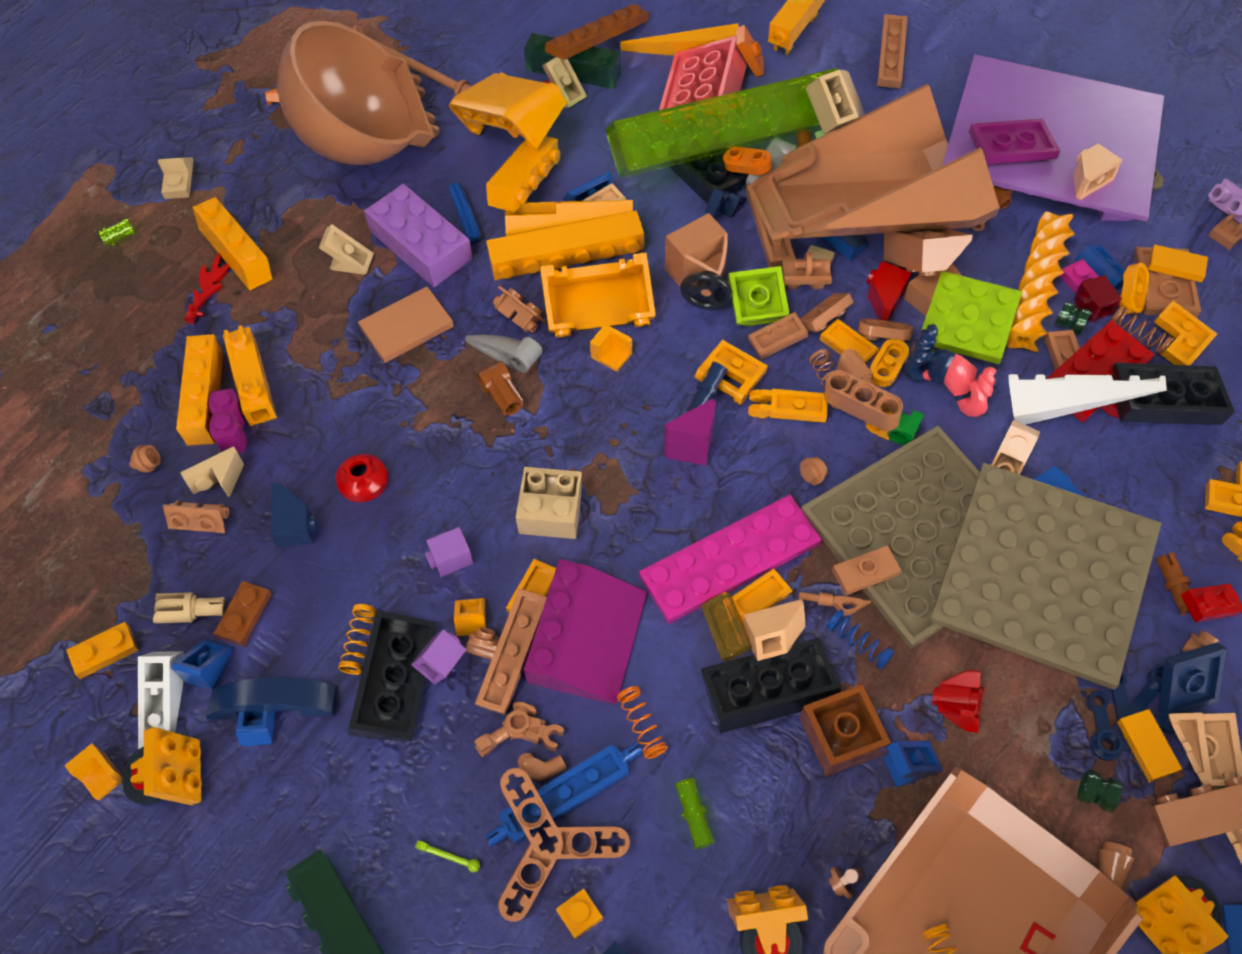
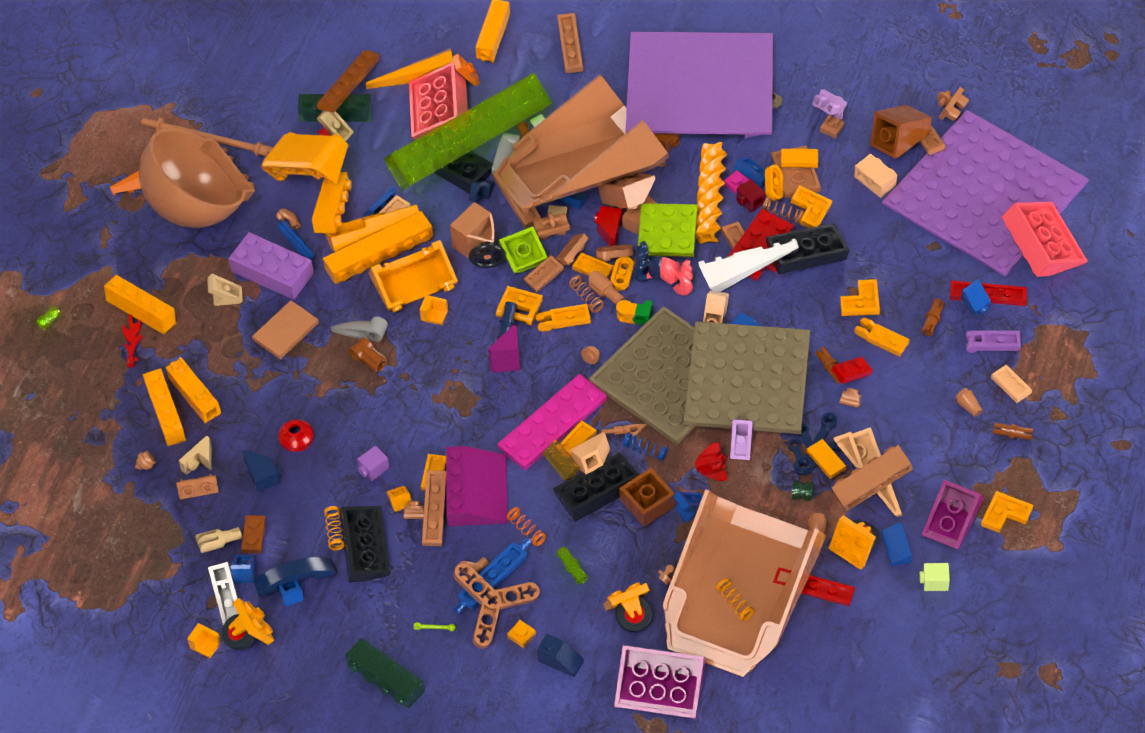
camera: 15 degrees left, 5 degrees down
light orange plate [66,622,139,679] -> none
tan slope [158,157,194,199] -> none
magenta brick [209,388,247,453] -> none
medium lavender brick [411,630,467,685] -> none
nougat piece [474,702,564,758] -> none
nougat hinge [493,286,546,333] -> none
tan slope [516,467,582,539] -> none
orange plate [723,147,773,175] -> none
tan slope [805,70,865,134] -> none
nougat beam [824,370,903,431] -> none
nougat plate [832,545,902,596] -> none
magenta plate [969,118,1060,164] -> none
clear green wheel [1054,300,1092,335] -> none
light nougat slope [1073,144,1122,200] -> none
dark blue plate [1158,642,1227,718] -> none
none -> nougat arm [276,208,301,230]
none -> lavender slope [730,419,753,460]

